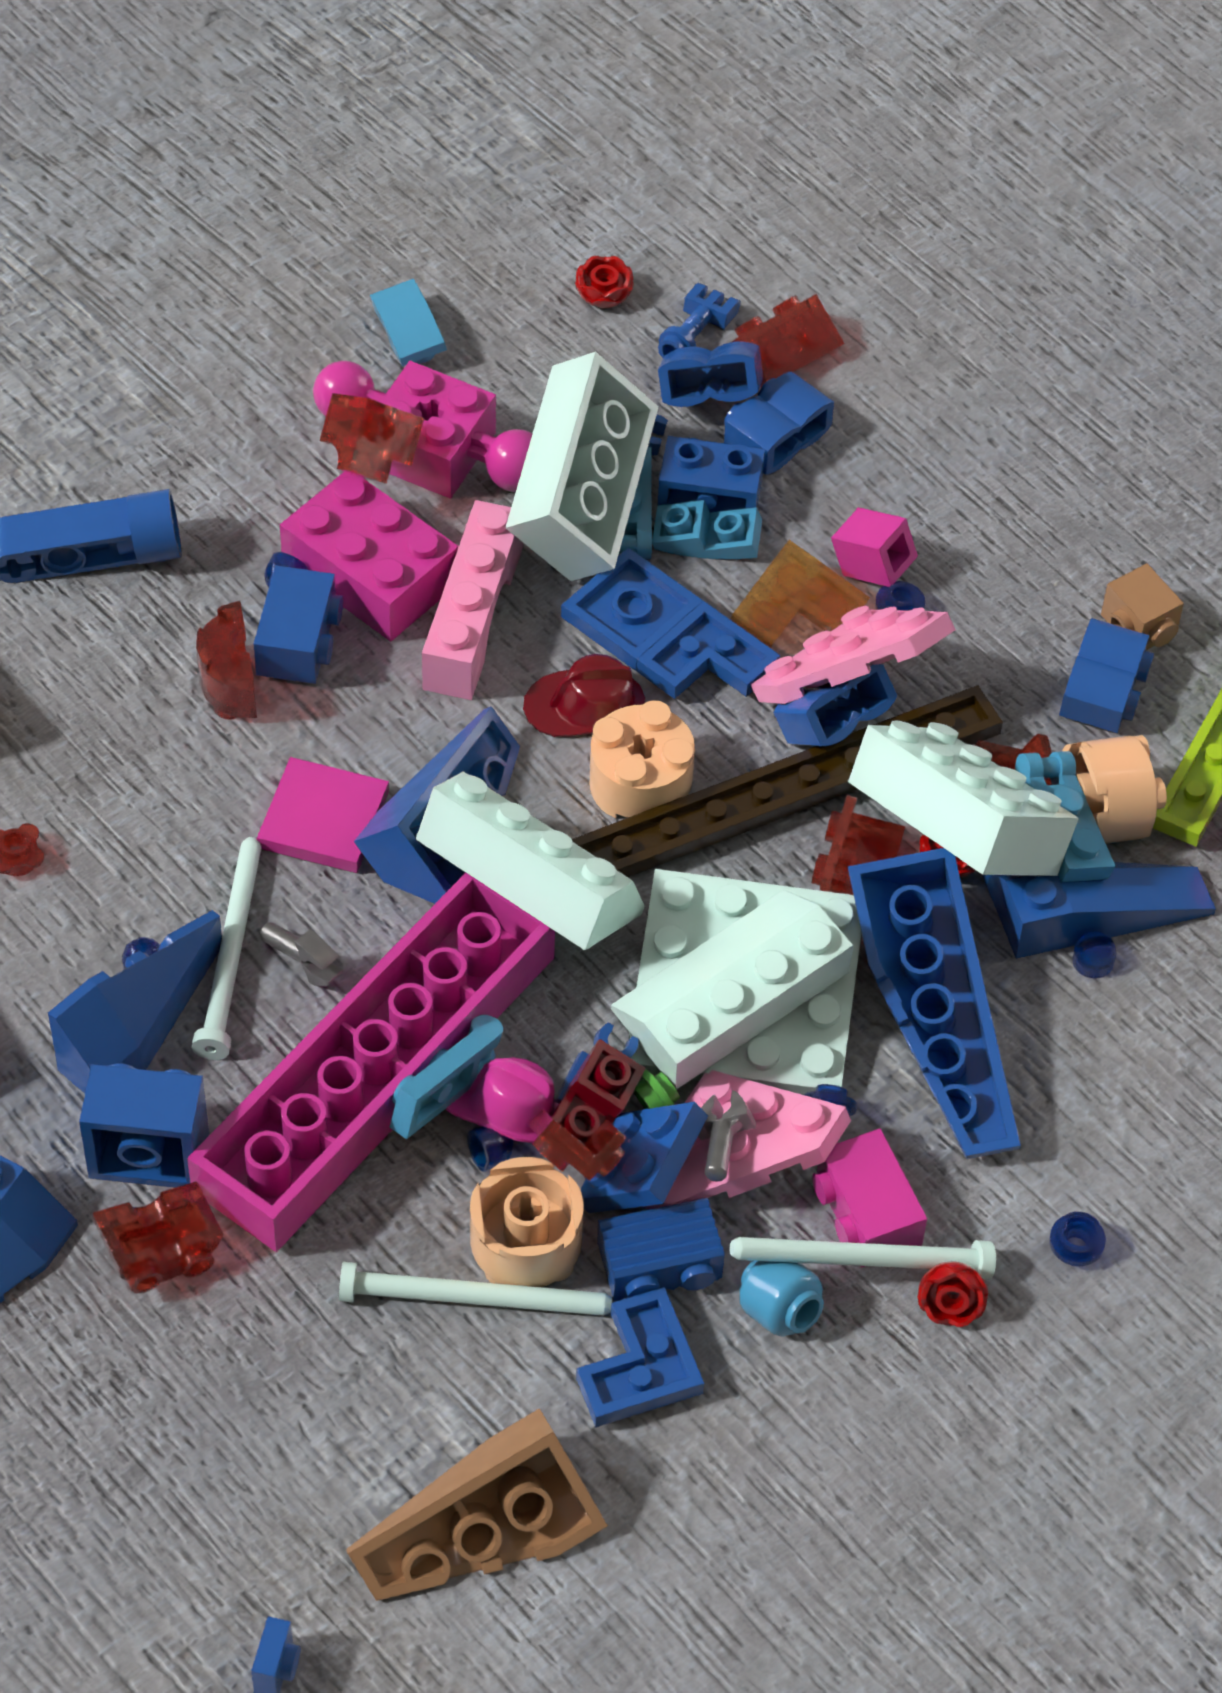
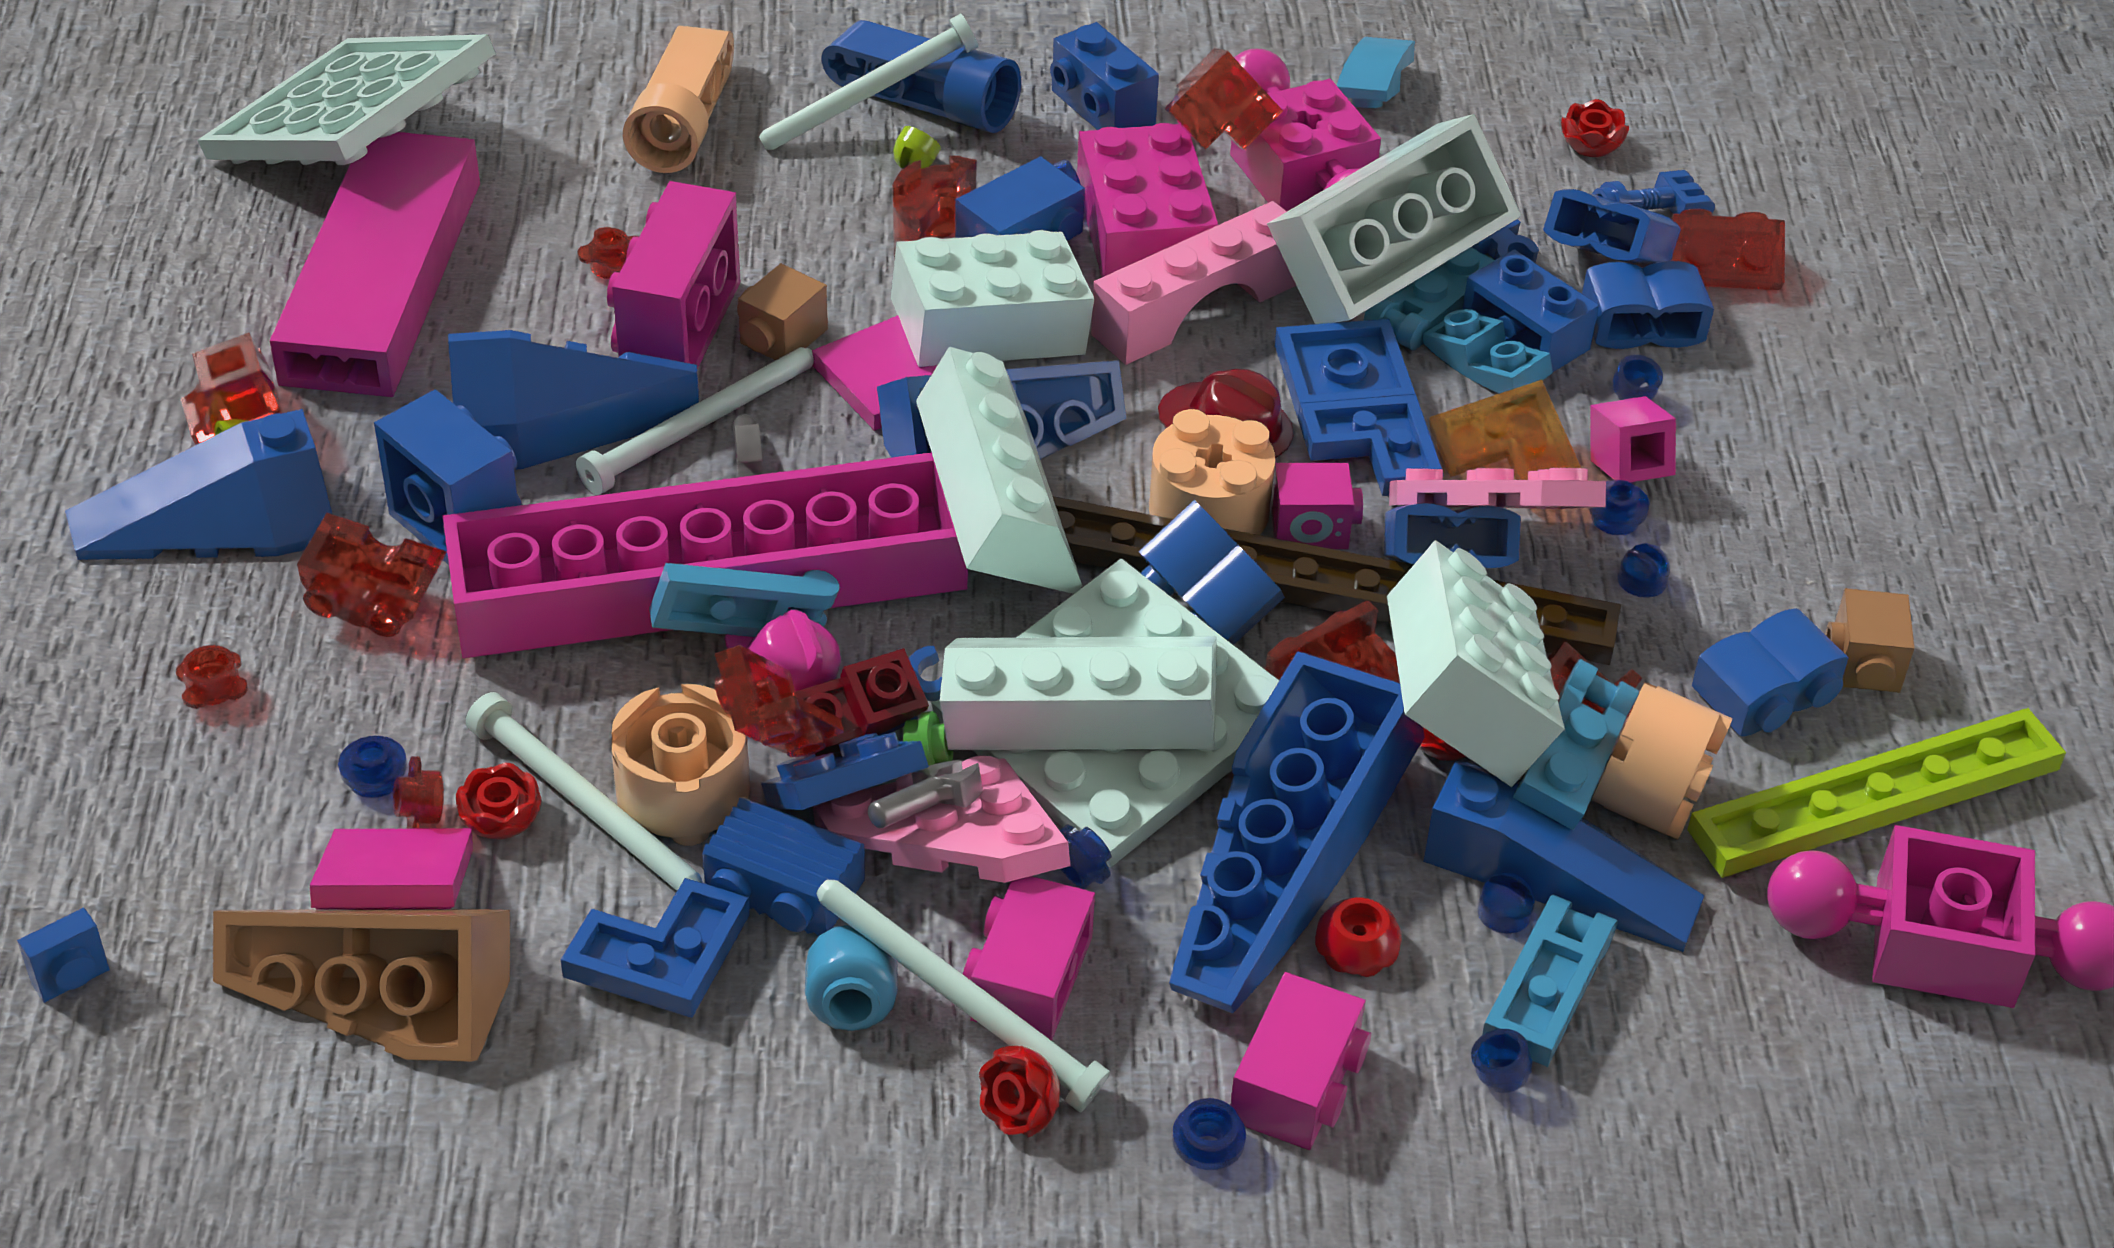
camera: 40 degrees right, 10 degrees down
none -> clear red plate [176,645,248,709]
none -> dark pink tile [309,828,473,910]
none -> clear blue plate [338,736,407,798]
none -> clear red plate [393,756,444,829]
none -> red plate [456,763,542,840]
none -> dark pink brick [607,181,741,369]
none -> medium nougat brick [737,263,828,360]
none -> light aqua bar [759,13,979,150]
none -> light aqua brick [891,230,1094,367]
none -> lime hinge [893,126,941,174]
none -> blue brick [1050,22,1159,130]
none -> blue brick [1139,500,1285,645]
none -> dark pink brick [1228,972,1371,1151]
none -> dark pink brick [1271,463,1363,549]
none -> red plate [1315,897,1402,977]
none -> clear blue hinge [1471,1029,1532,1094]
none -> dark azure plate [1481,895,1618,1067]
none -> clear blue hinge [1612,355,1663,400]
none -> clear blue hinge [1618,543,1670,598]

